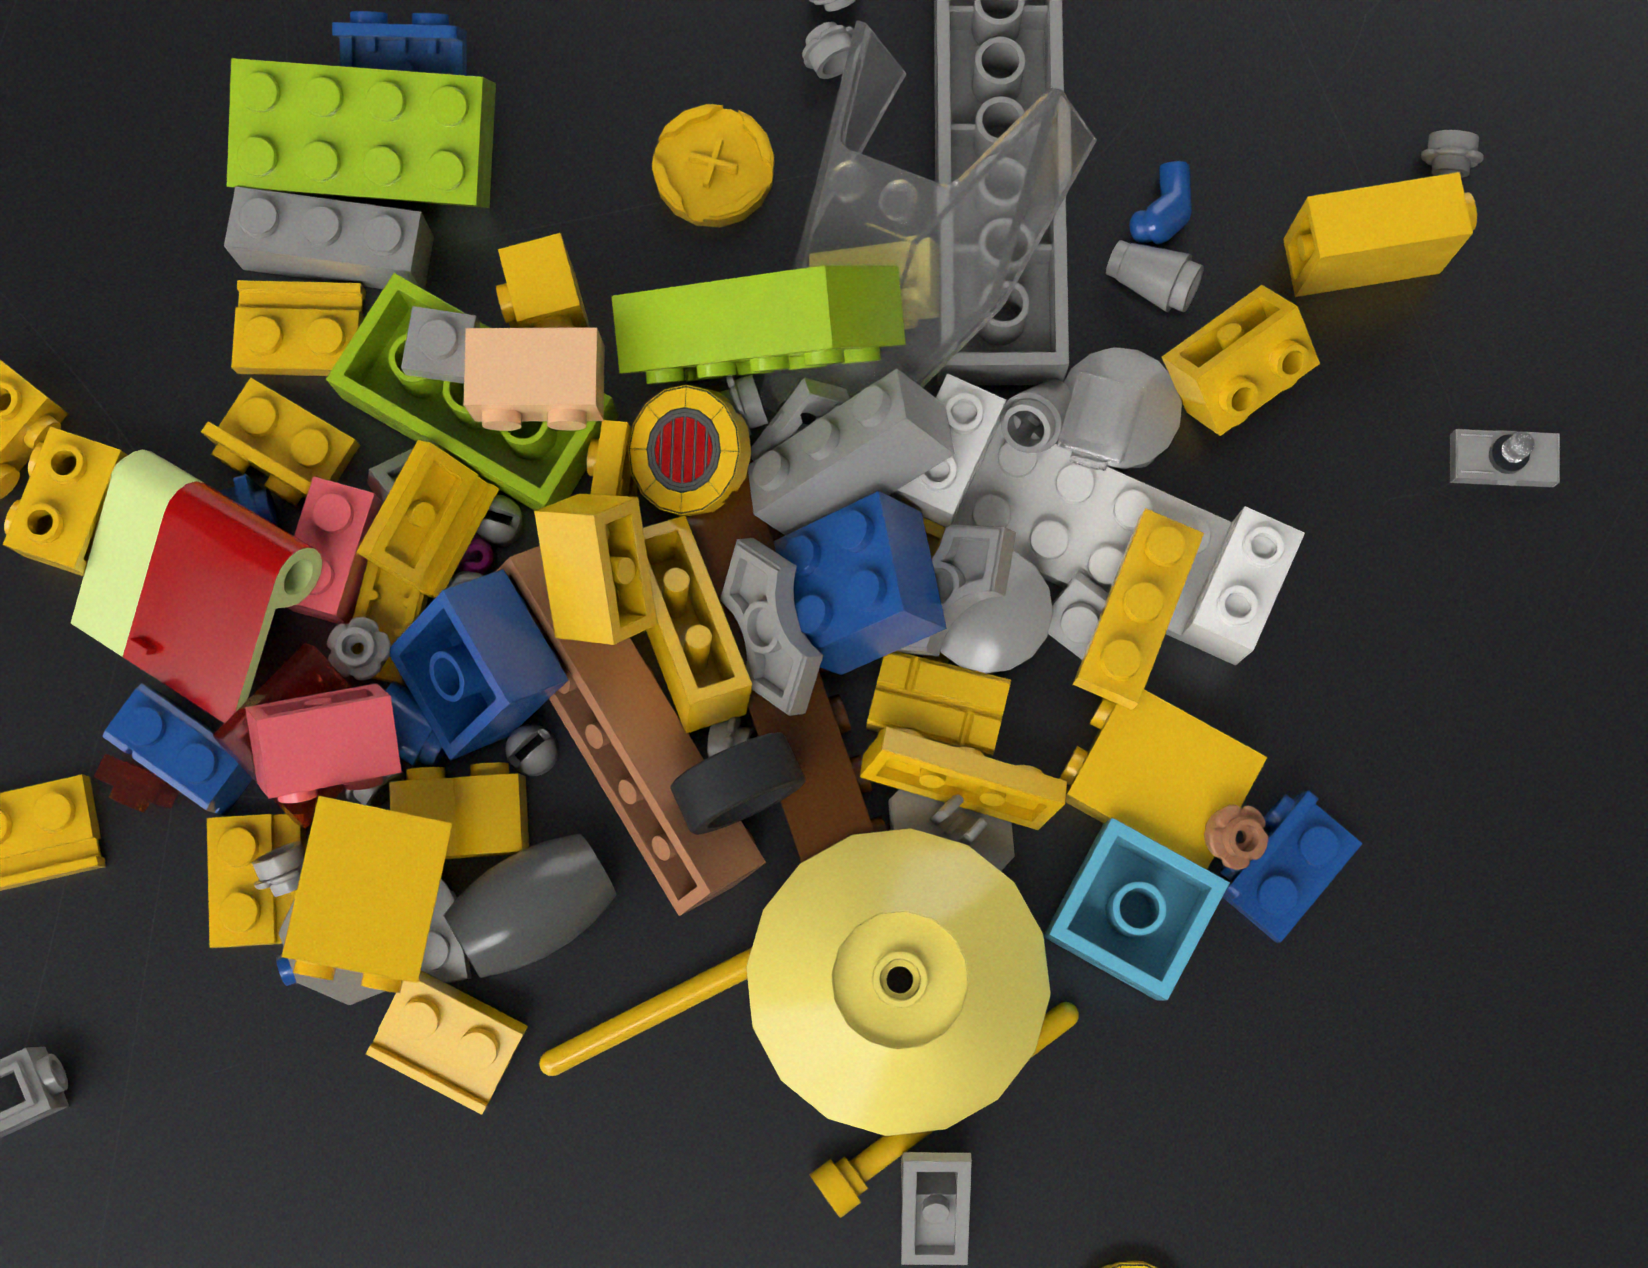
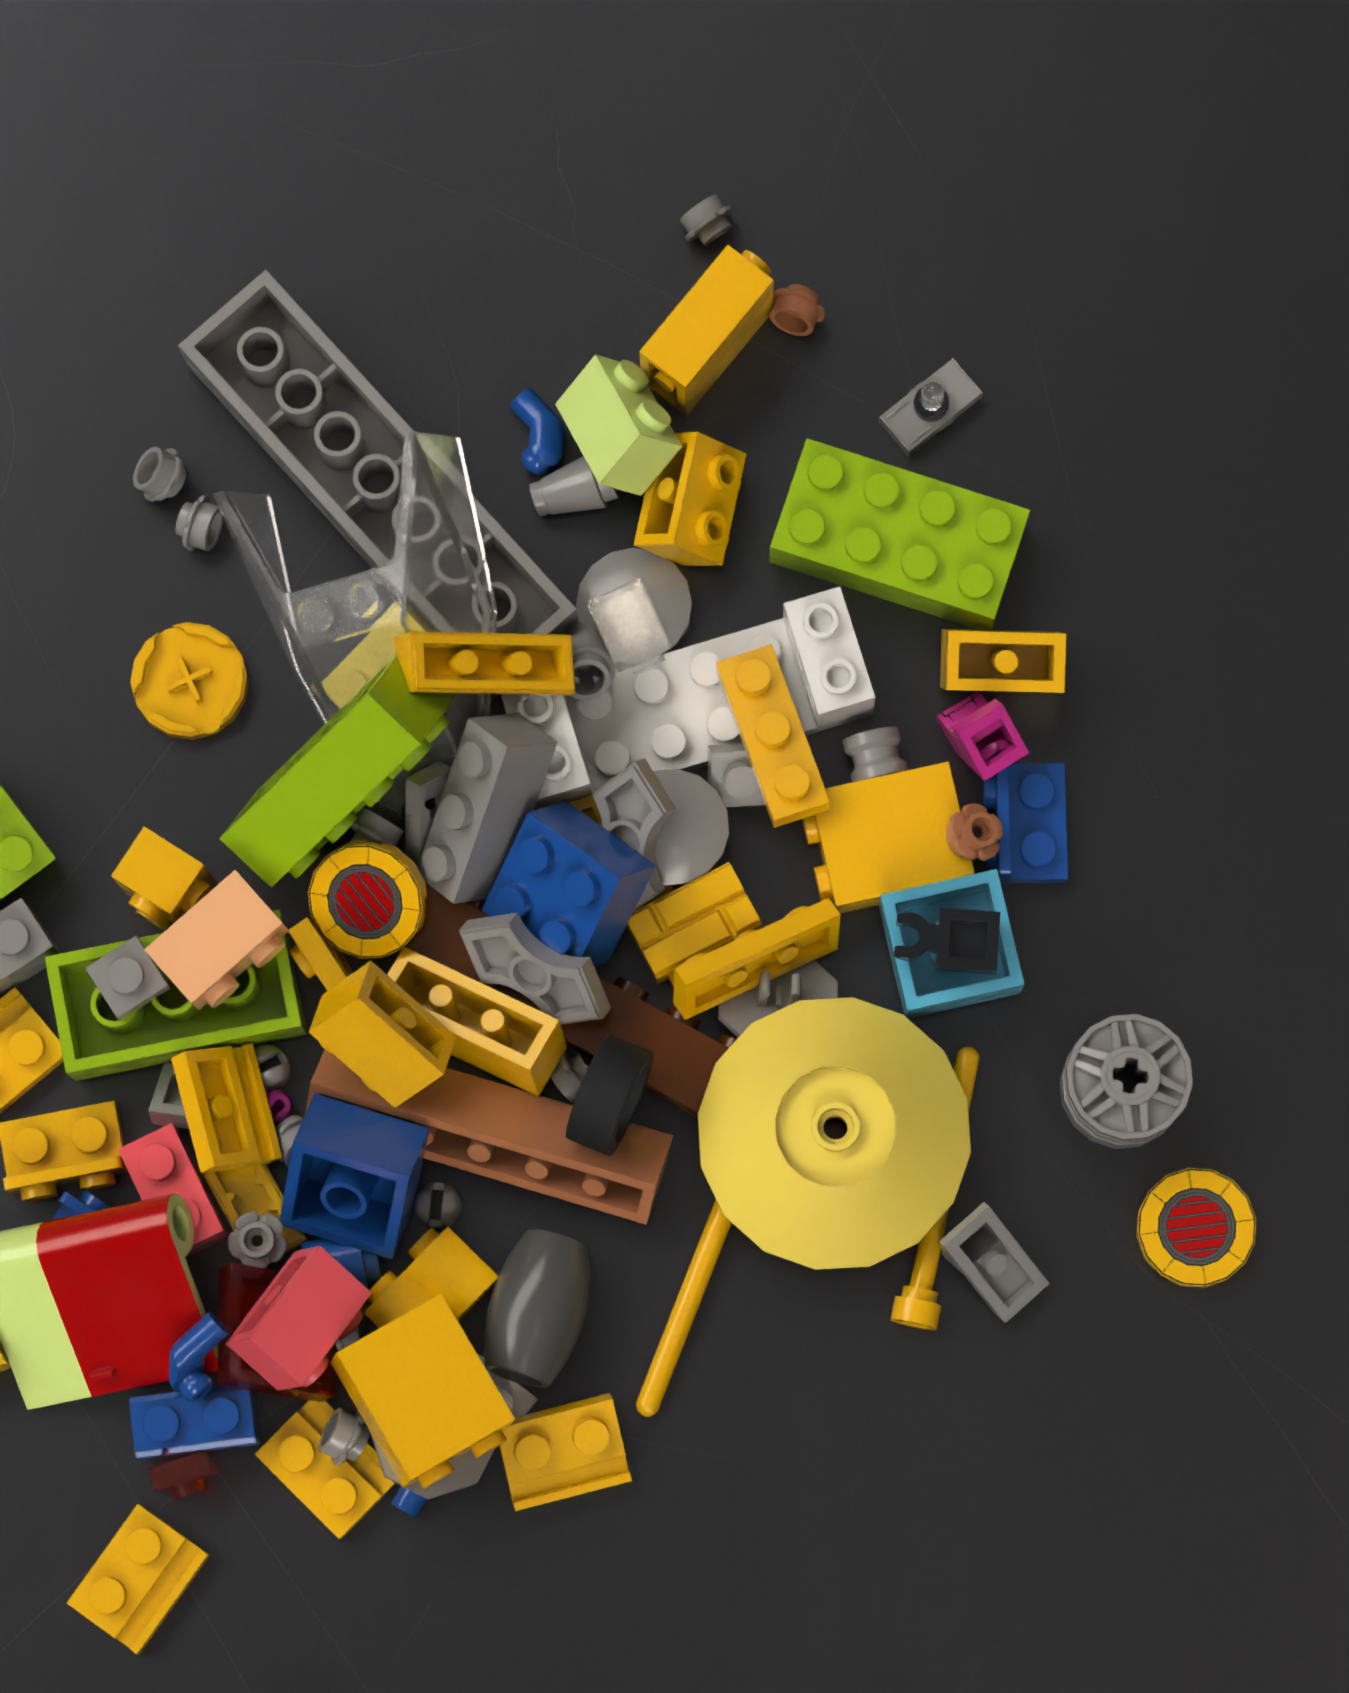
camera: 40 degrees left, 0 degrees up
none -> blue arm [169,1312,229,1402]
none -> yellow slope [394,631,575,695]
none -> yellowish green brick [555,354,682,496]
none -> nougat plate [769,284,825,336]
none -> lime brick [769,438,1030,630]
none -> light grey wheel [842,727,909,782]
none -> black plate [894,907,1000,975]
none -> dark pink leg [936,691,1029,781]
none -> yellow brick [940,629,1067,693]
none -> light grey wheel [1060,1014,1193,1149]

